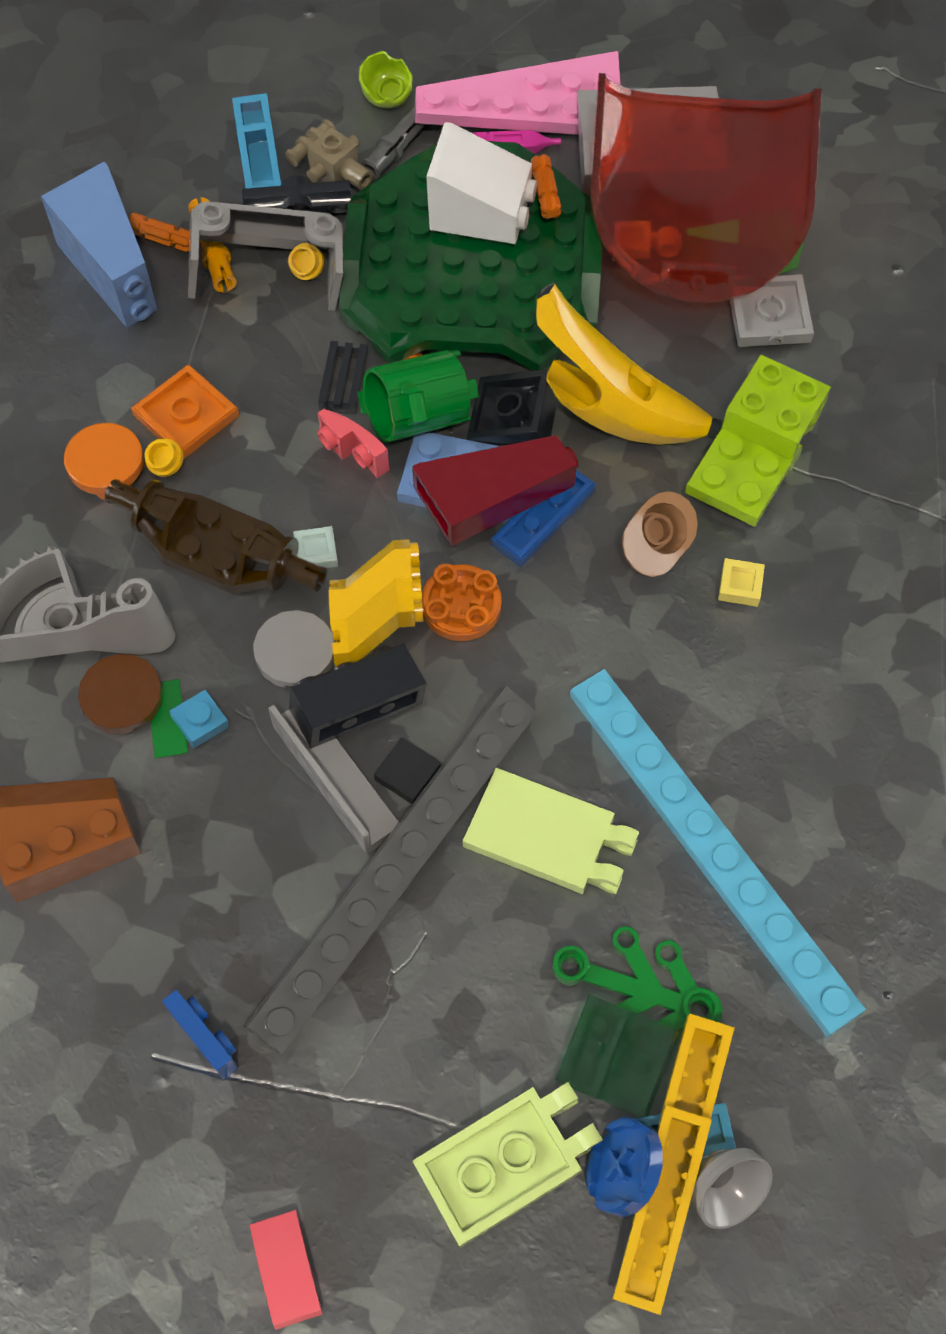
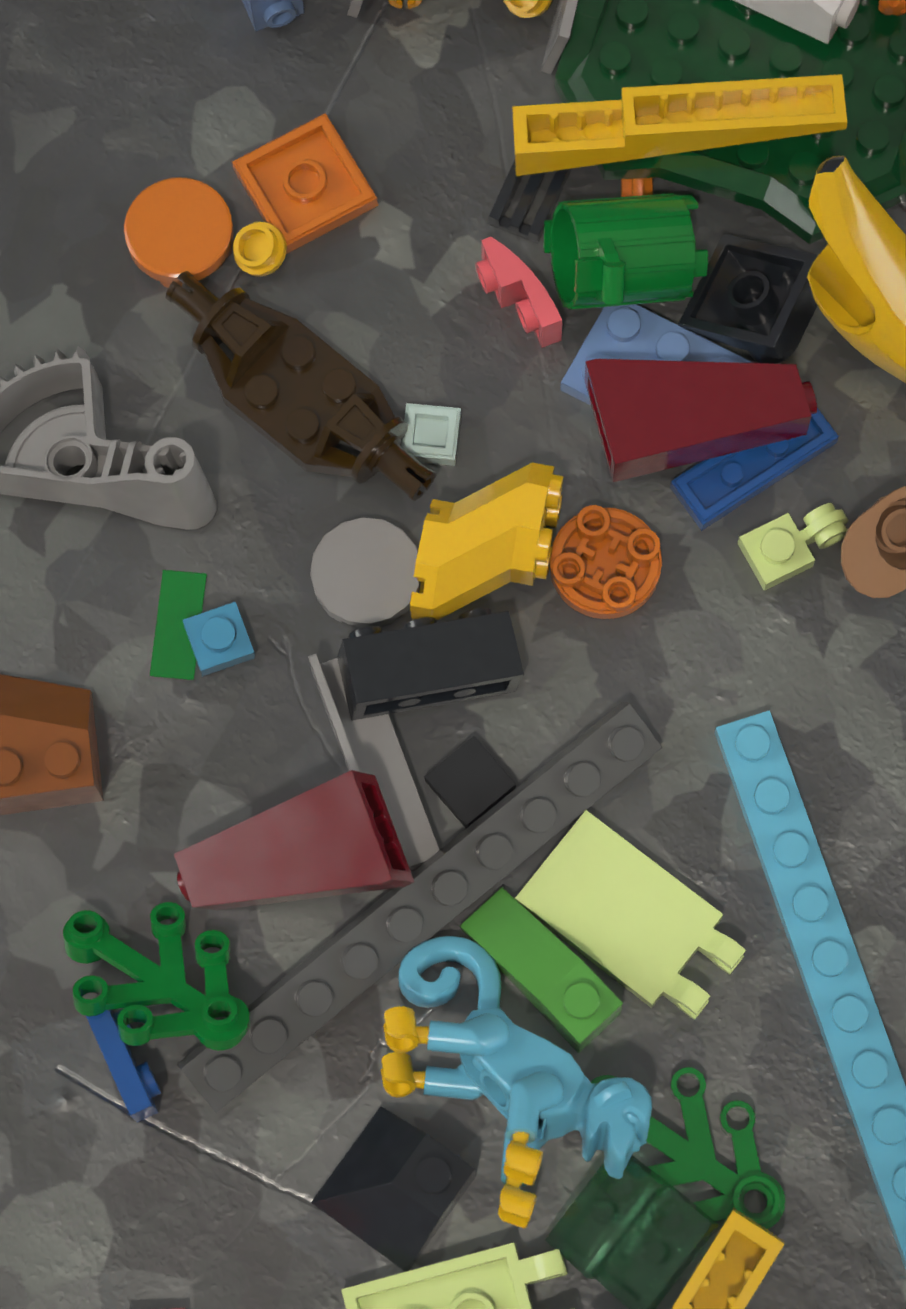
camera: 20 degrees right, 10 degrees up
reddish brown tile [78,654,163,734] -> none
none -> green plant [63,902,250,1051]
none -> dark red slope [174,770,414,910]
none -> black slope [311,1106,476,1272]
none -> medium azure animal [381,936,652,1228]
none -> bright green slope [460,887,623,1054]
none -> yellow slope [512,74,847,176]
none -> yellowish green plate [738,503,848,591]

